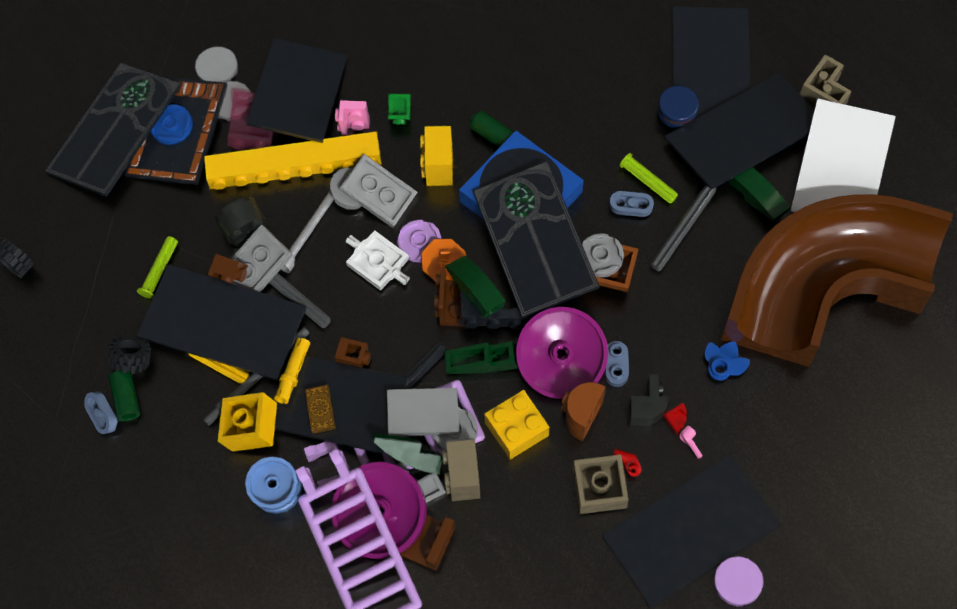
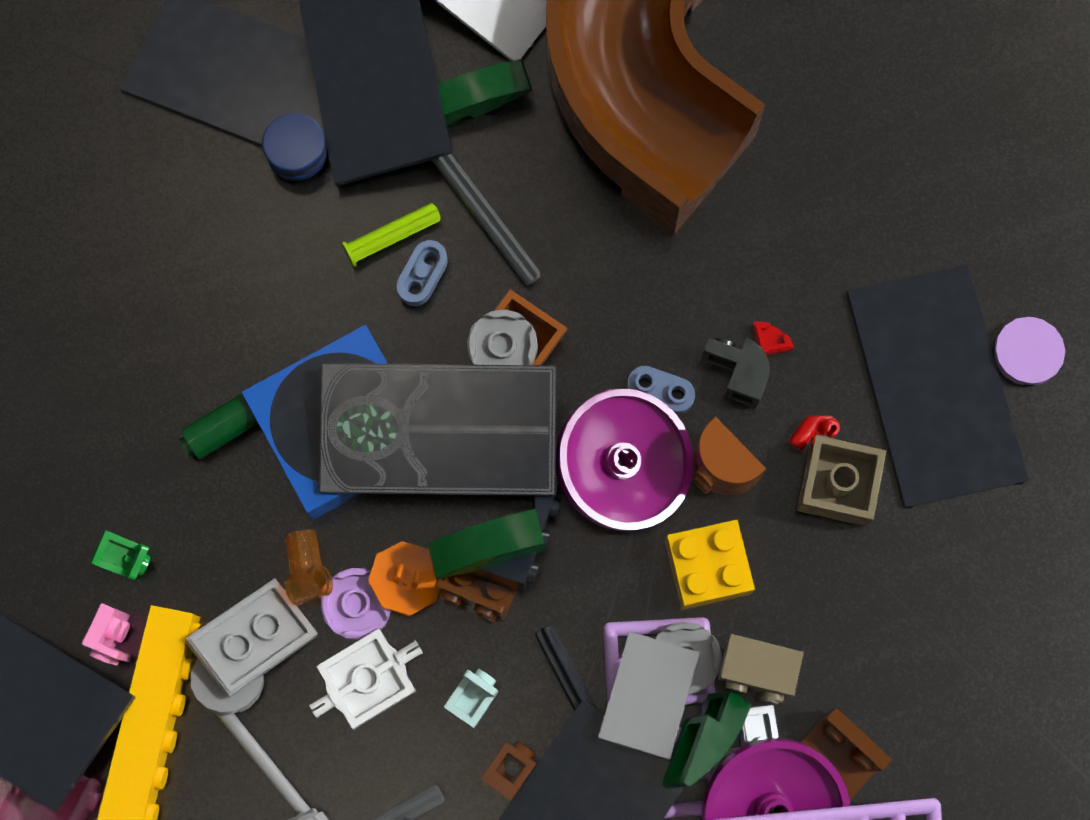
camera: 70 degrees left, 10 degrees up
yellow brick [420,126,453,186] -> none
dark green slope [445,341,518,374] -> none
bright pink hand [679,426,703,459] -> none
blue plate [704,341,750,381] -> none
none -> clear orange piece [285,529,333,606]
none -> light aqua bracket [444,668,499,728]

